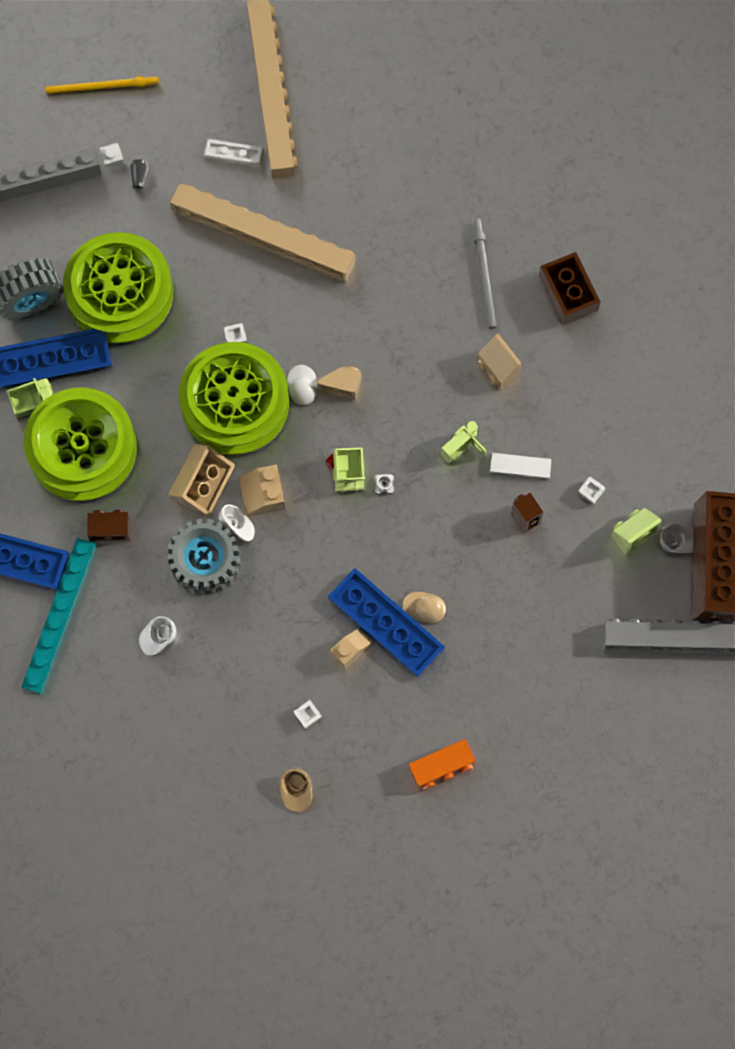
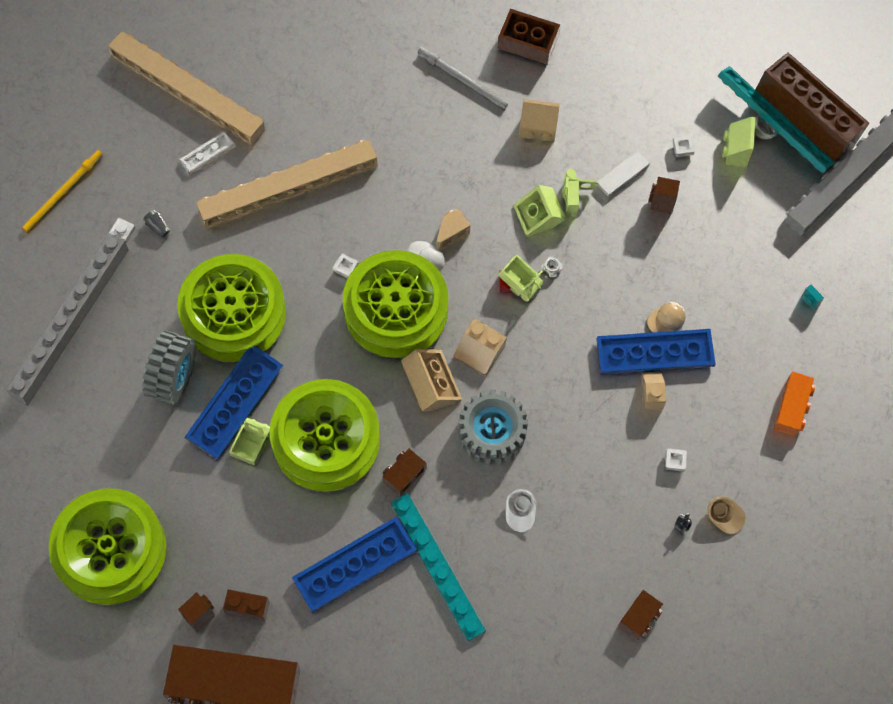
camera: 50 degrees left, 5 degrees down
white cap [218,505,255,542] -> none
none -> yellowish green slope [513,185,566,236]
none -> reddish brown brick [618,590,663,640]
none -> black plate [674,513,692,535]
none -> teal plate [718,66,835,173]
none -> teal plate [802,284,824,309]

